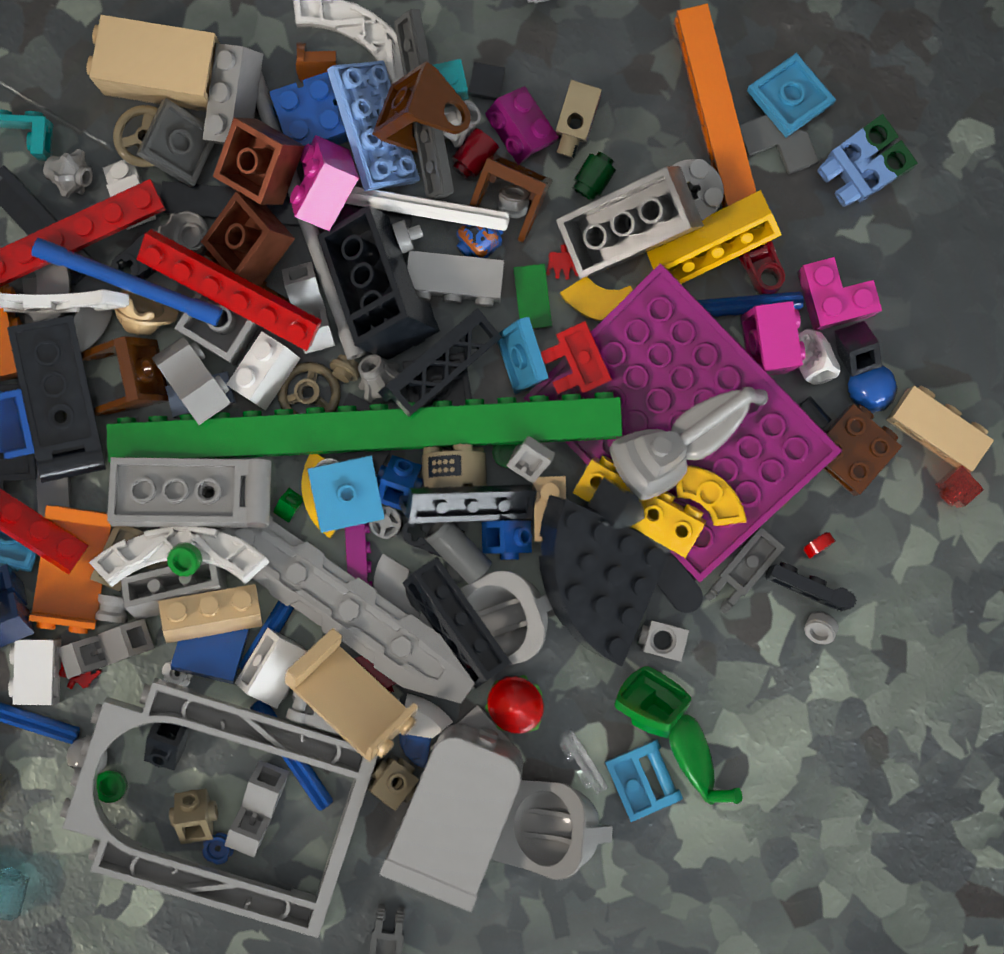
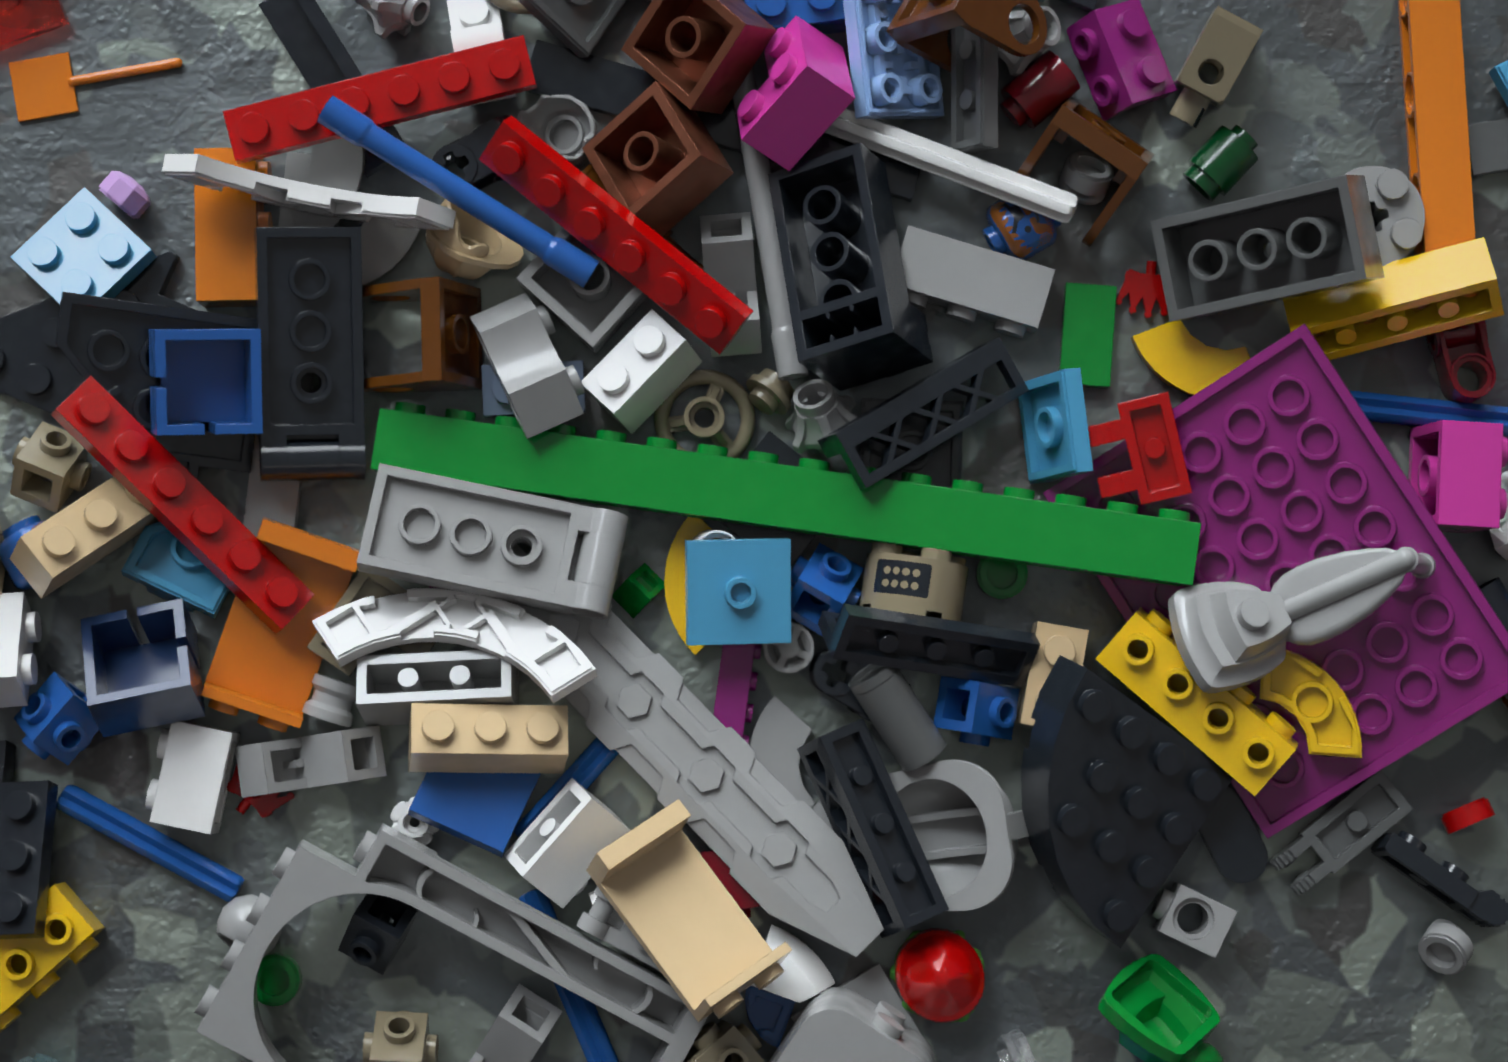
camera: 10 degrees right, 0 degrees up
green tile [167,542,202,577] -> none
light grey tile [392,220,424,254] -> none
light grey bracket [507,436,555,483] -> none
black tile [588,477,645,528] -> none

